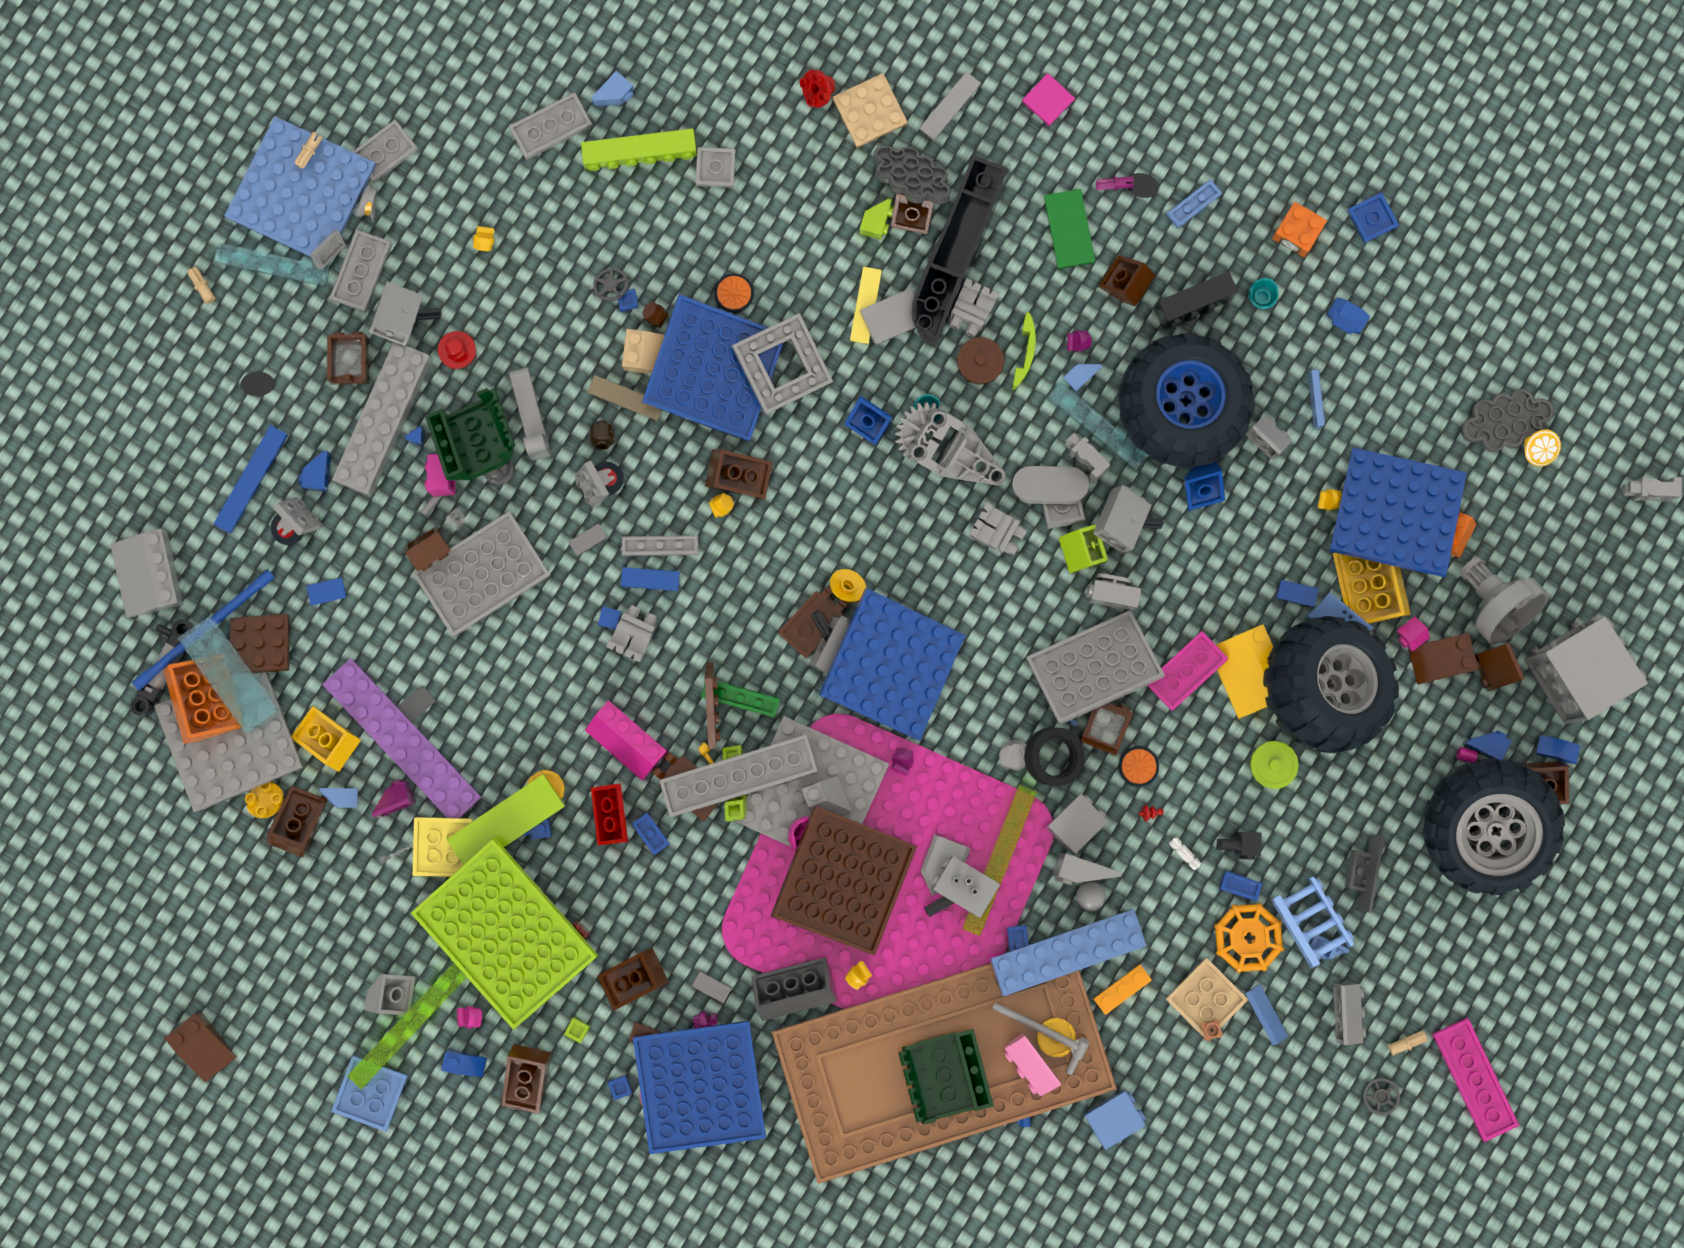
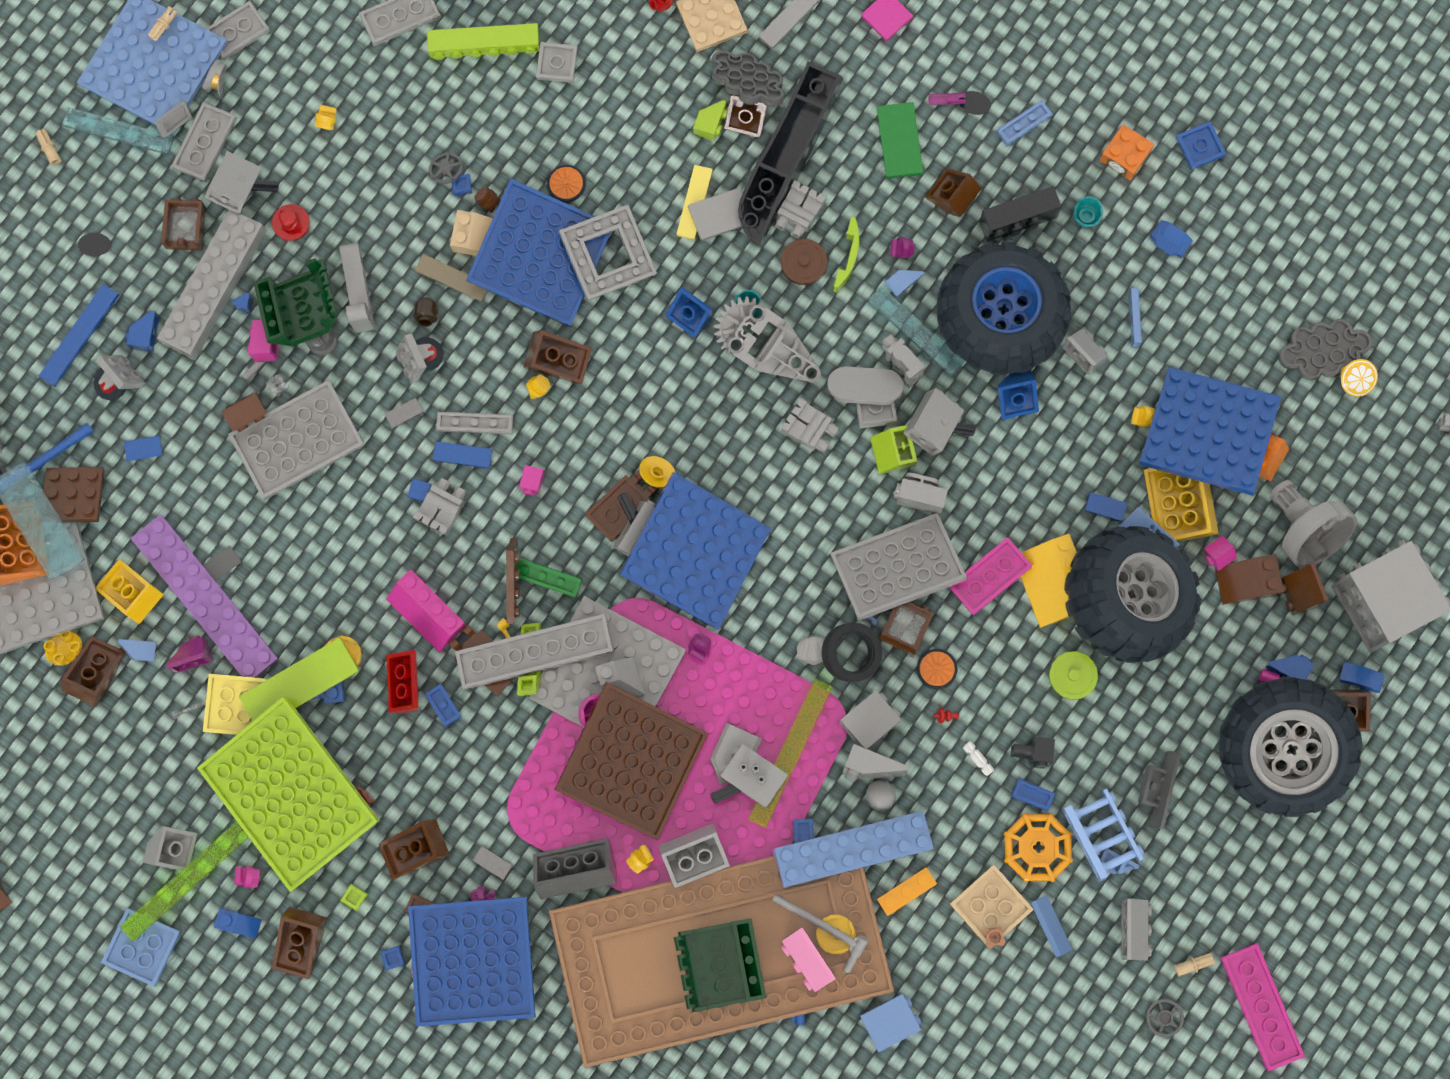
camera: 10 degrees right, 5 degrees down
none -> dark pink brick [519,465,545,496]
none -> light grey slope [658,824,730,888]

